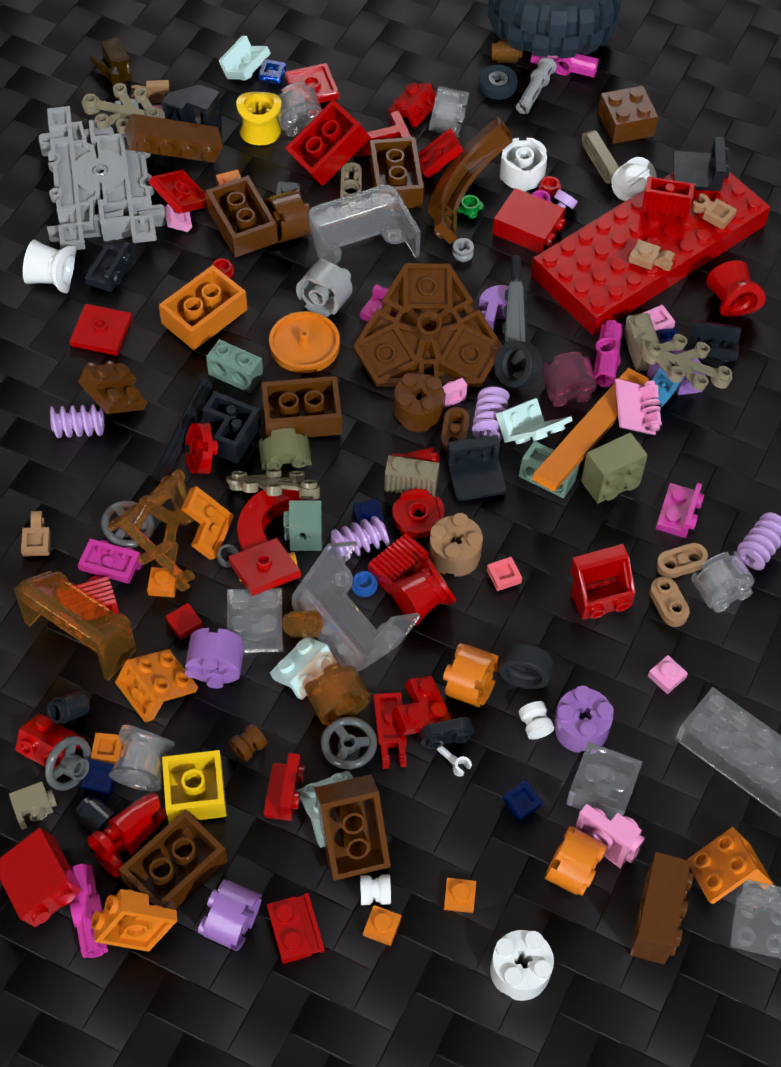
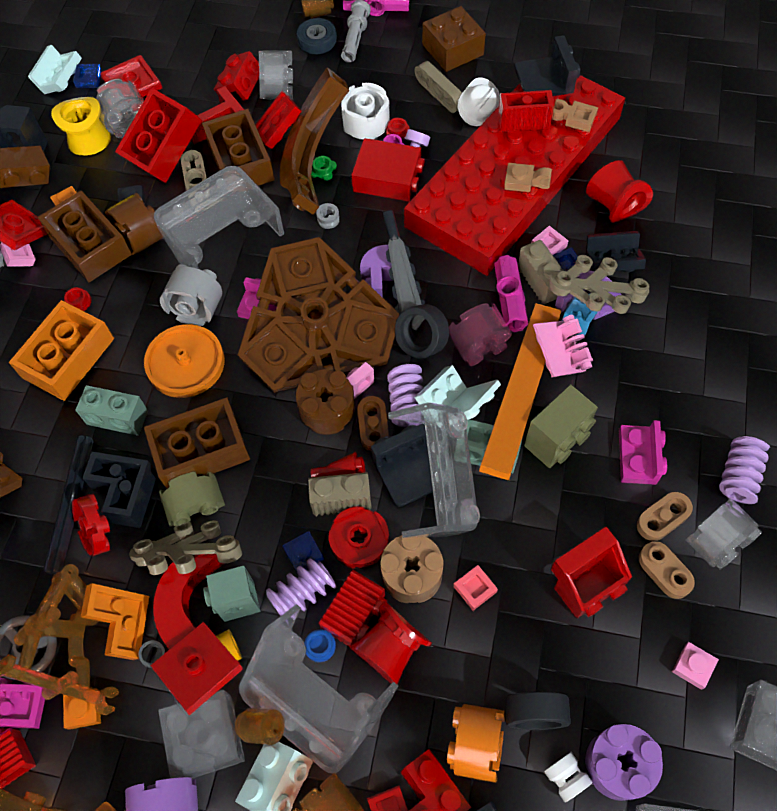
camera: 10 degrees left, 5 degrees up
red tile [165,603,203,640] -> none
none -> clear windscreen [388,402,480,538]

